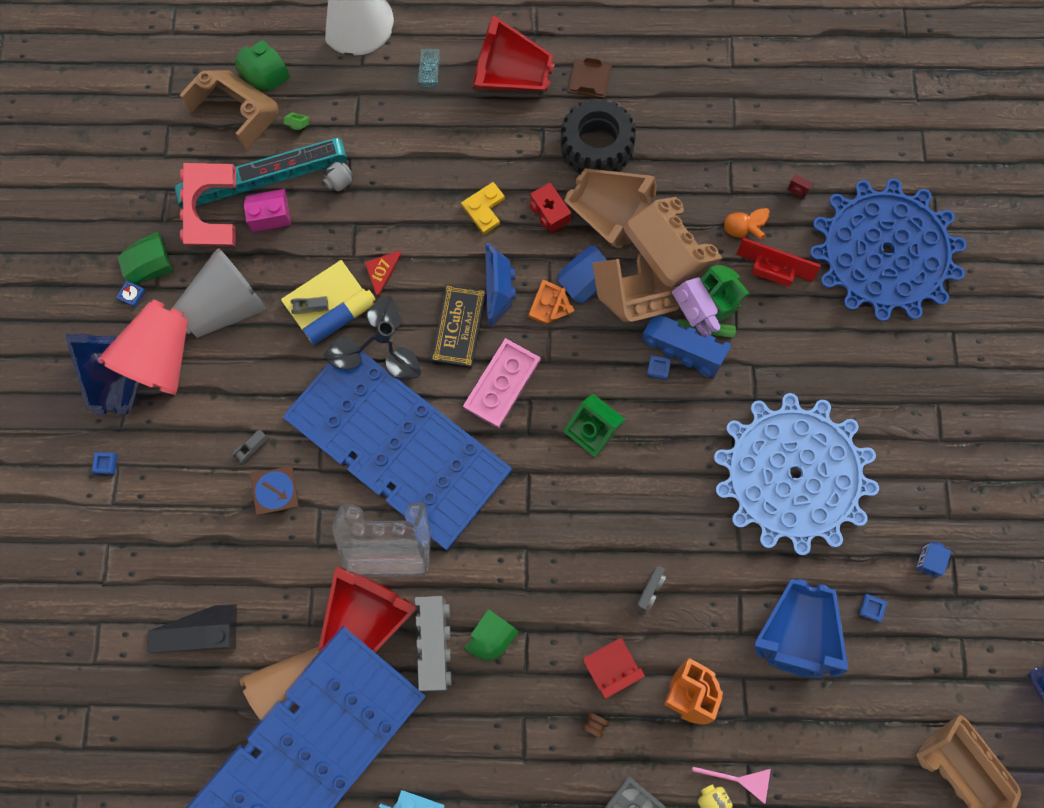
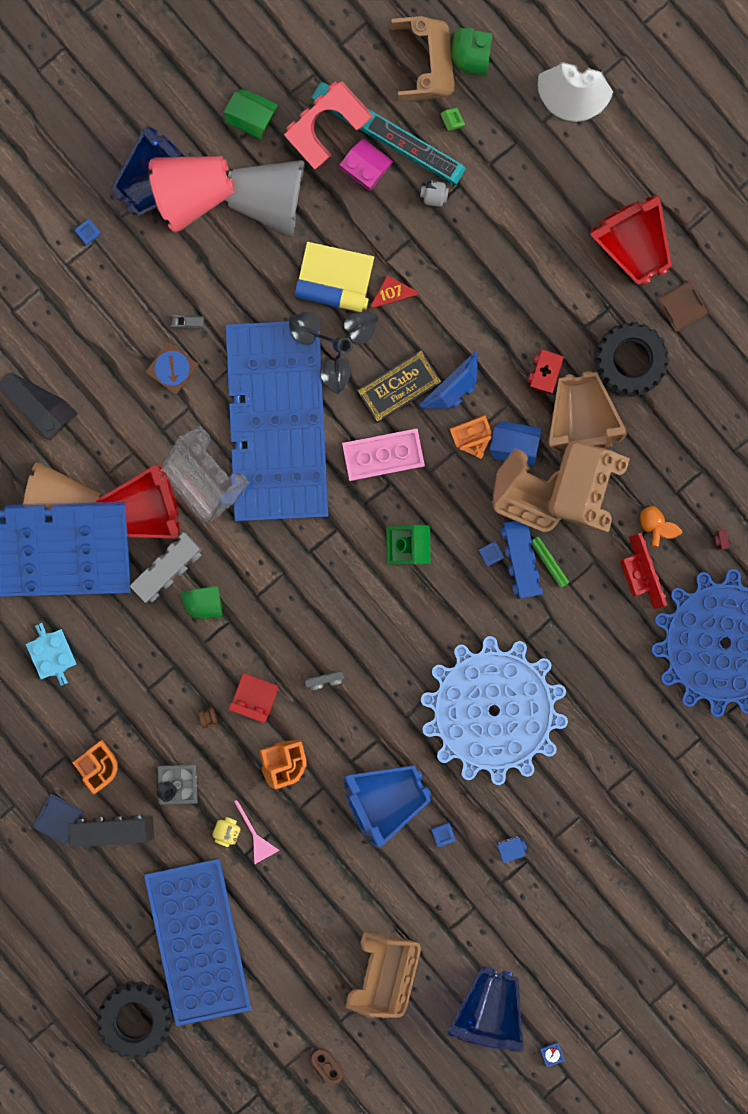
camera: 40 degrees right, 15 degrees up
tile [116,281,146,308] -> none
dark grey bar [291,296,329,314] -> none
clear light blue plate [418,49,440,87] -> none
yellow plate [461,182,505,235] -> none
lavender hinge [672,277,721,337] -> none
green brick [701,265,750,323] -> none

